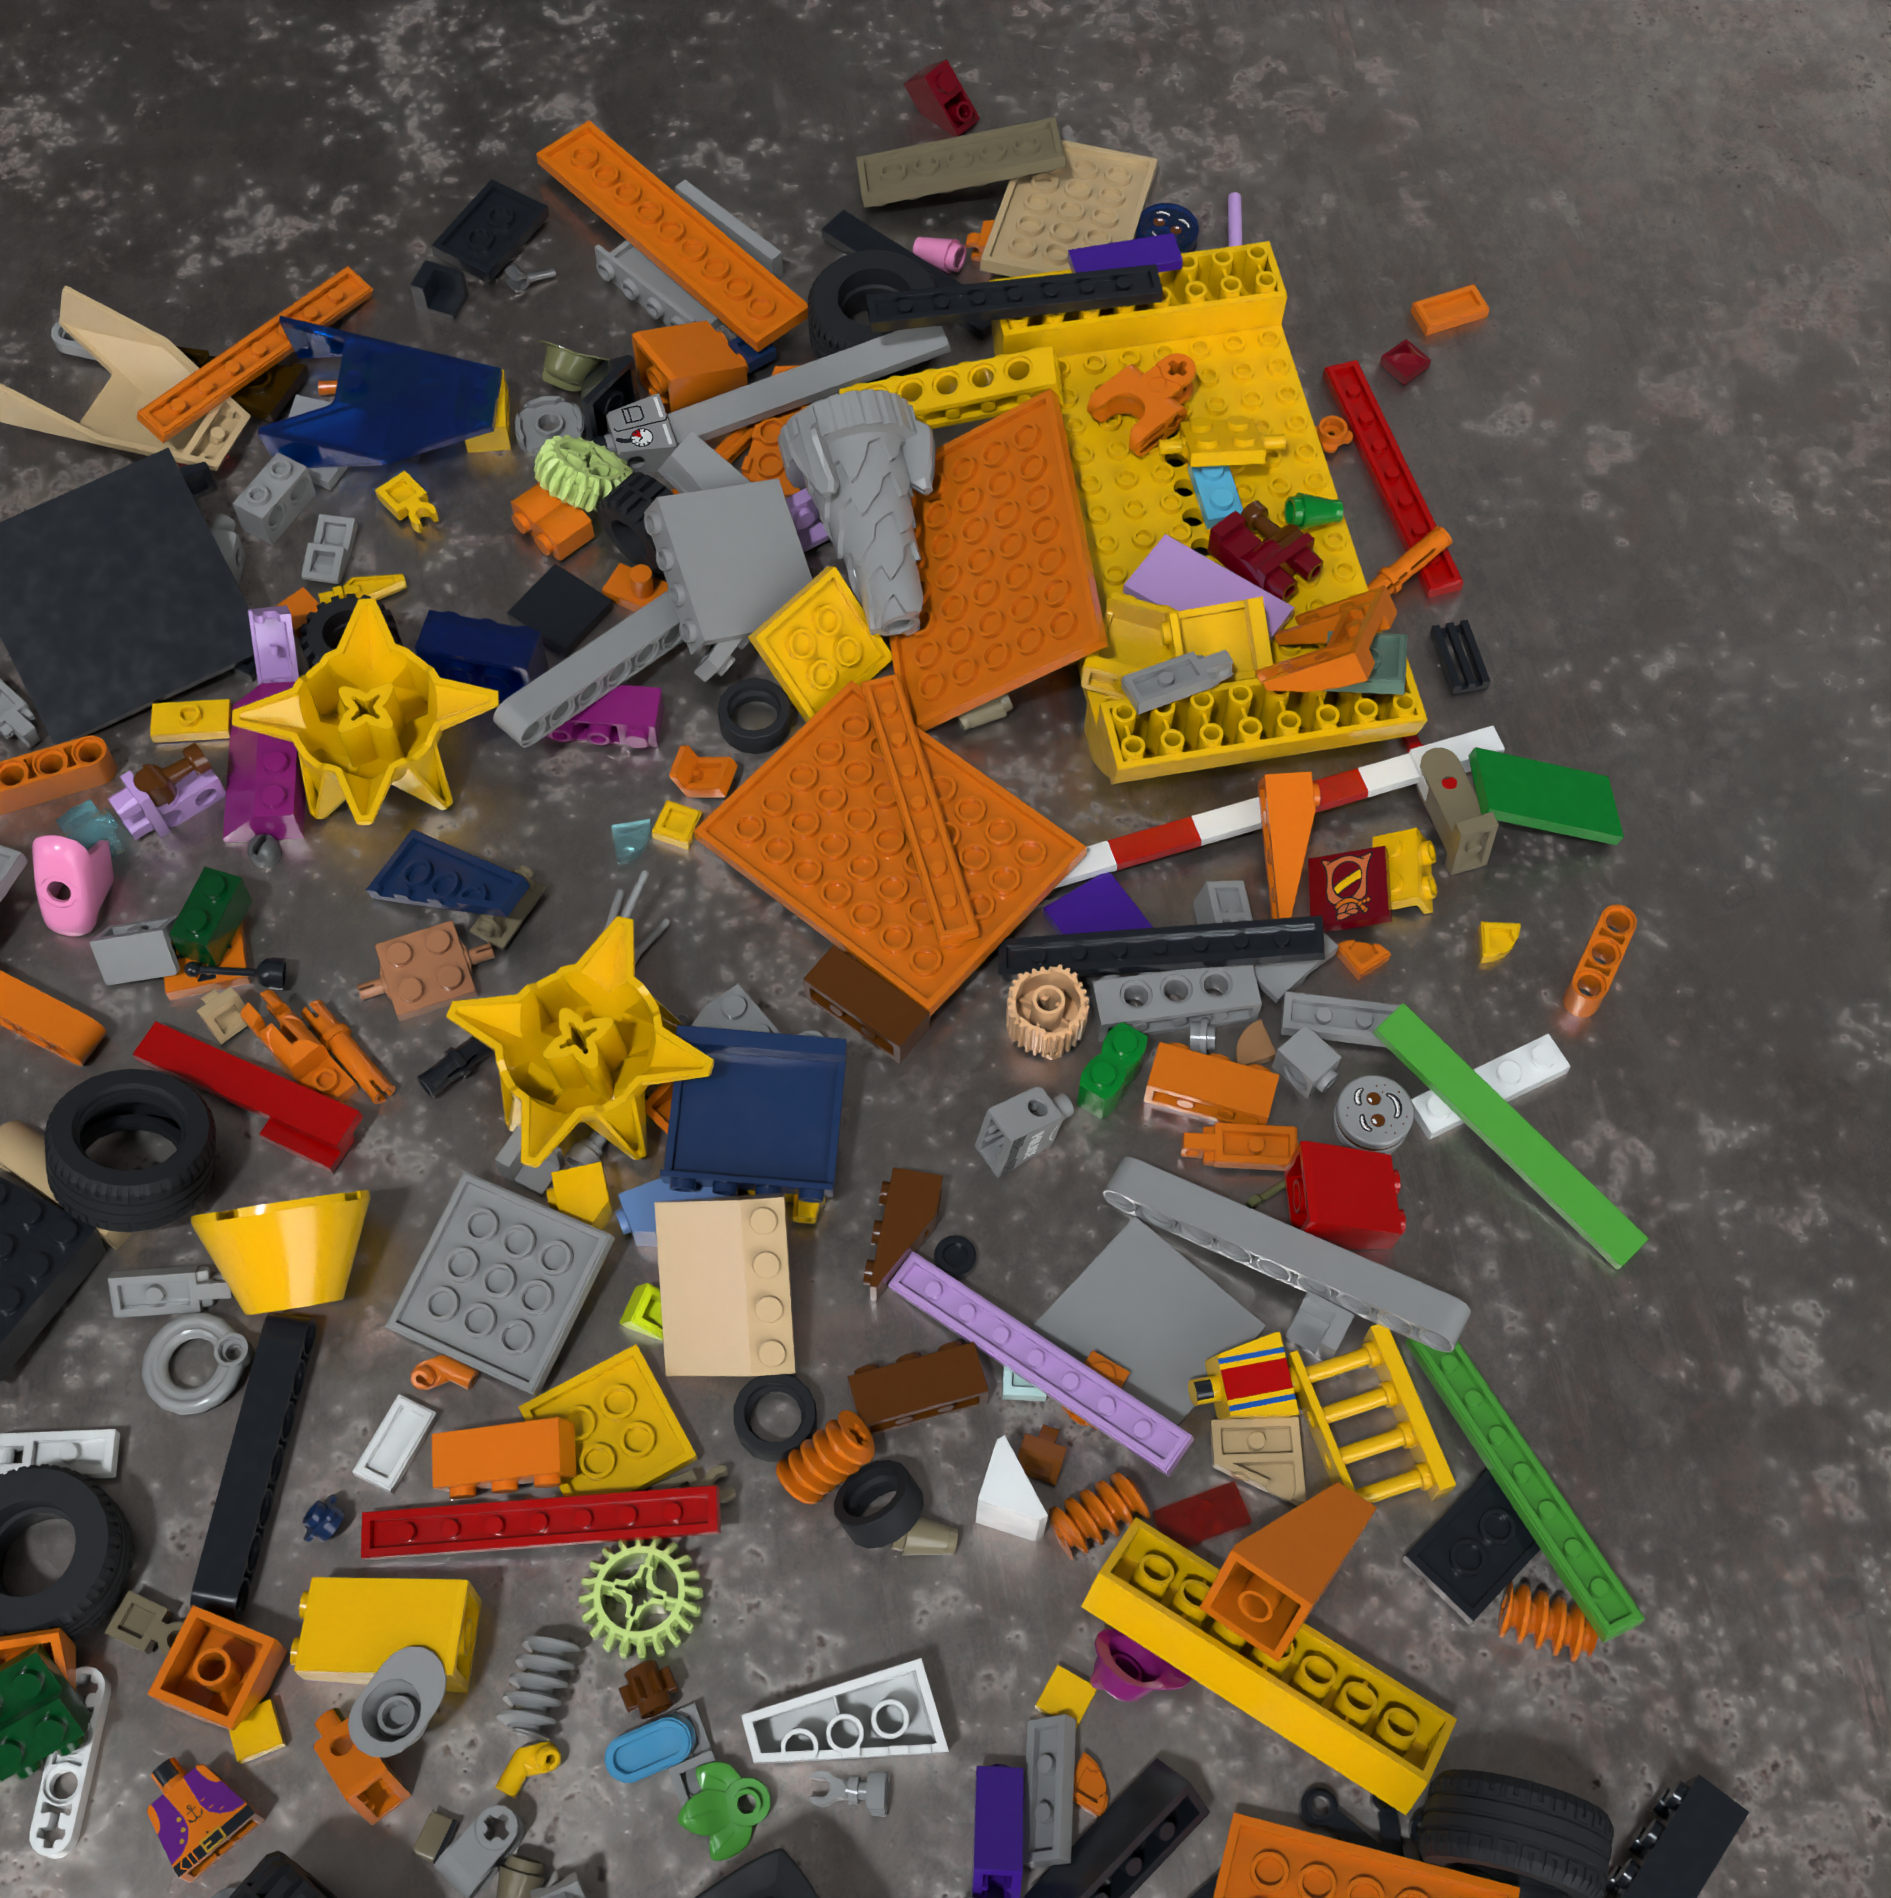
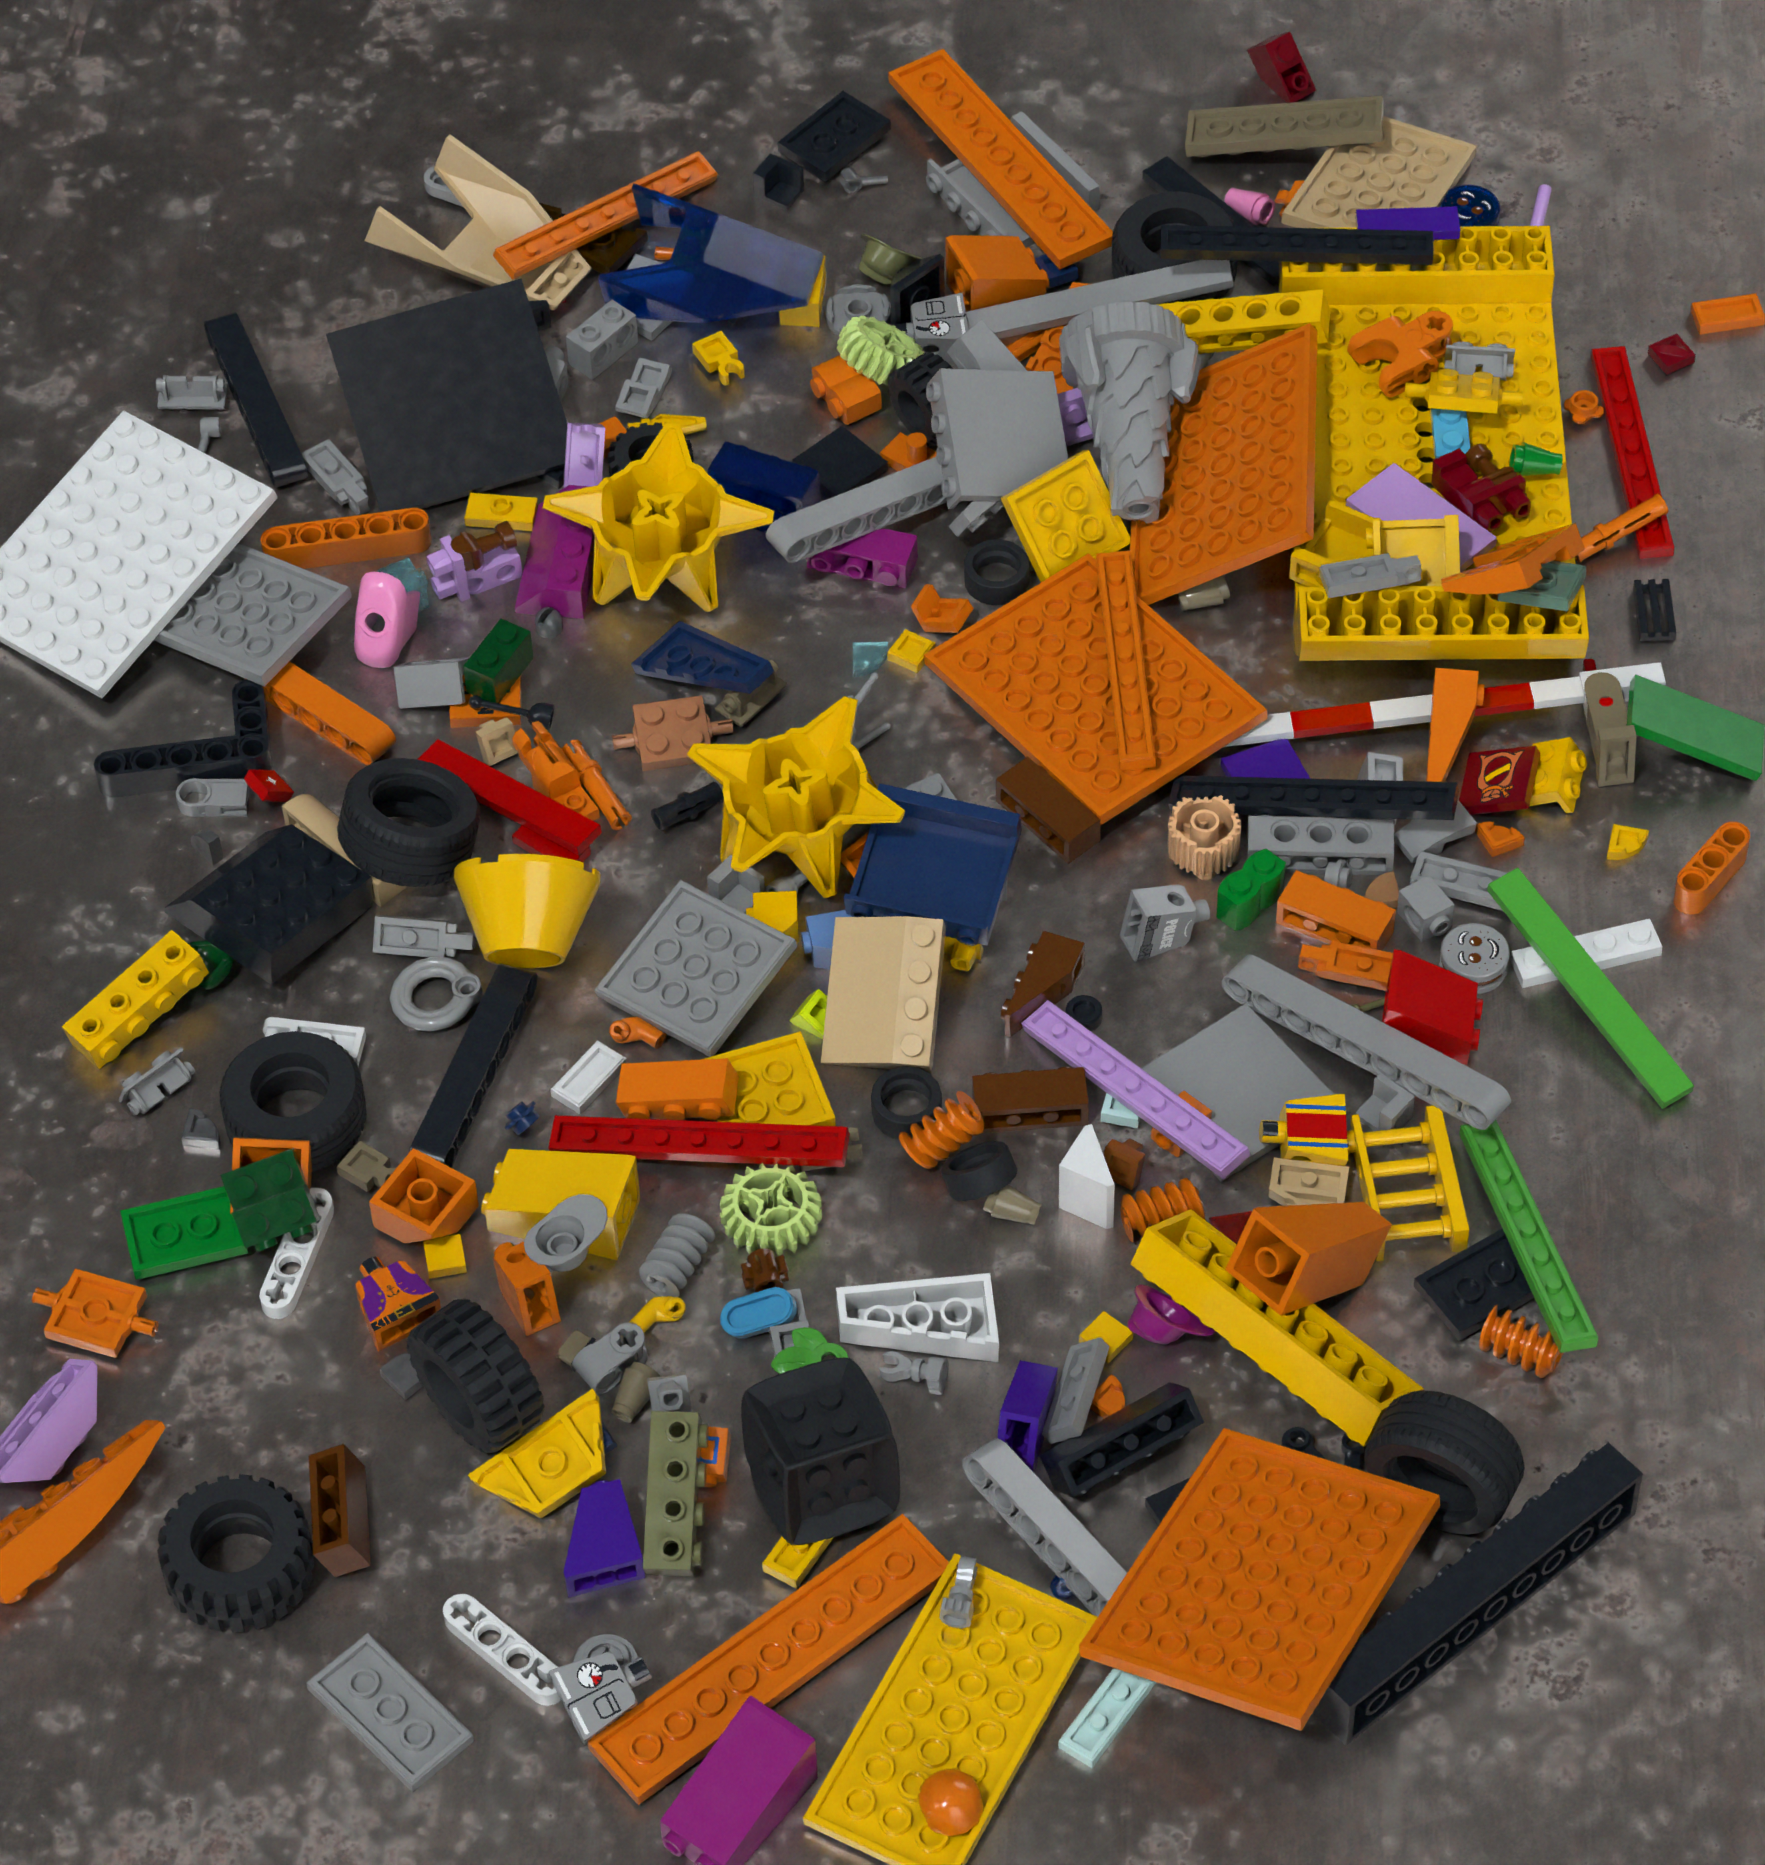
camera: 15 degrees right, 10 degrees down
none -> light grey hinge [1444,342,1515,381]

